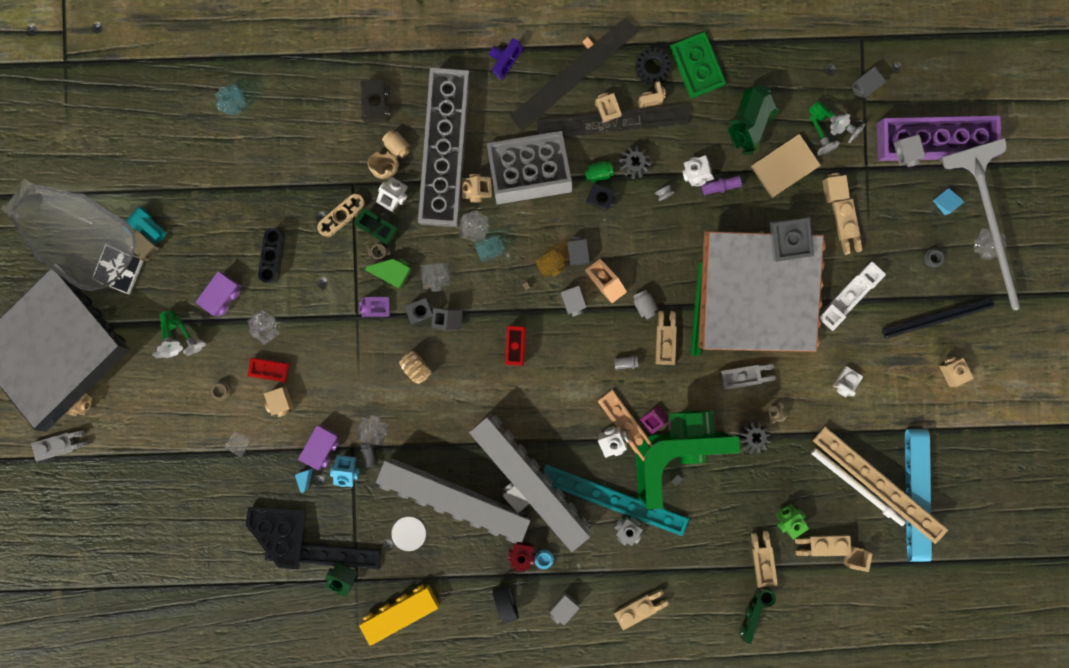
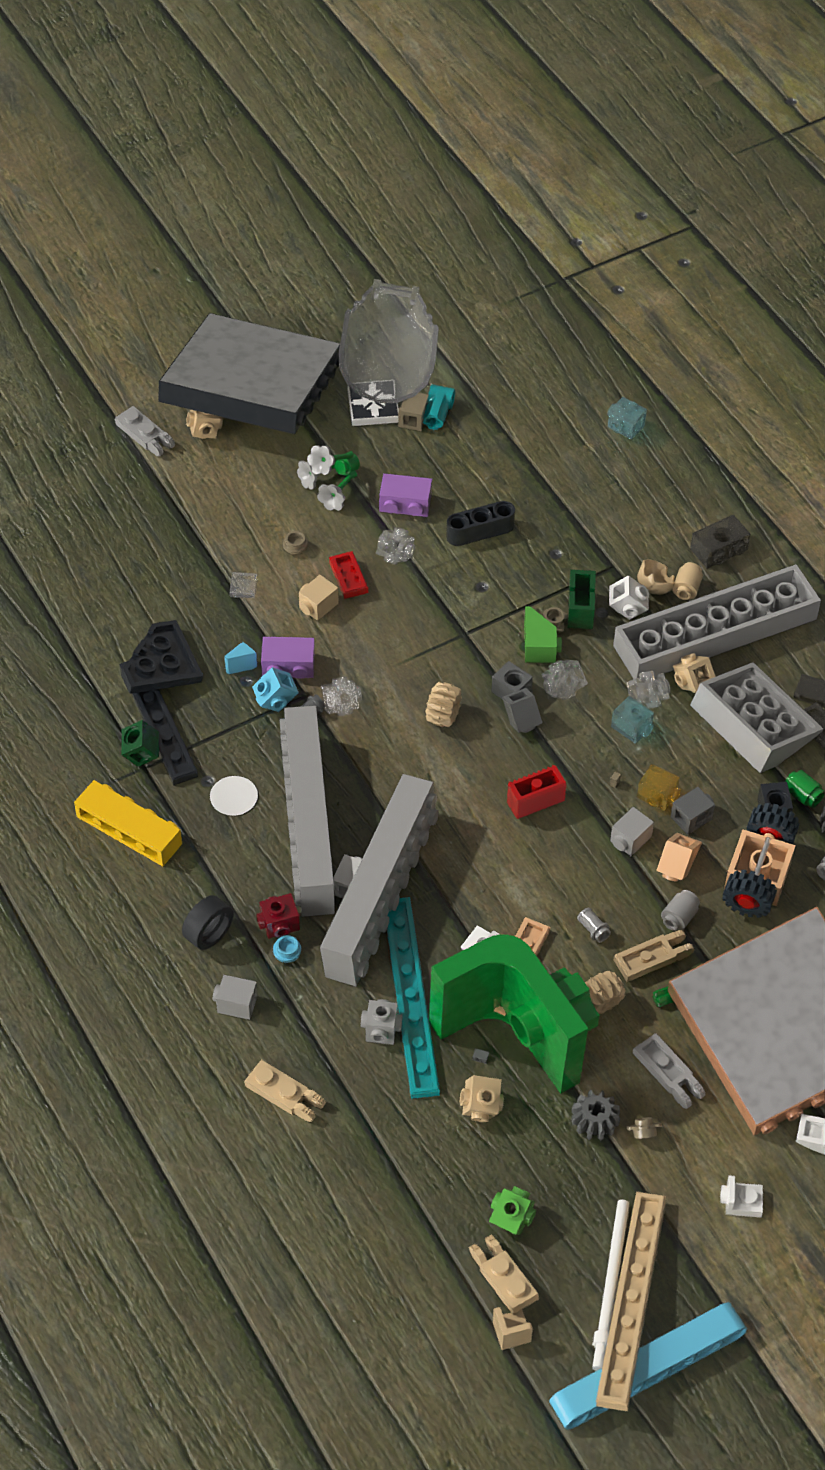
camera: 60 degrees right, 35 degrees down
tan beam [317,194,365,237] -> none
medium lavender bracket [359,297,390,317] -> none
dark green plate [739,587,776,644] -> none
tan hinge [751,531,778,588] -> none
none -> tan brick [460,1075,504,1122]
none -> tan gear [585,971,626,1014]
none -> brick [722,803,800,918]

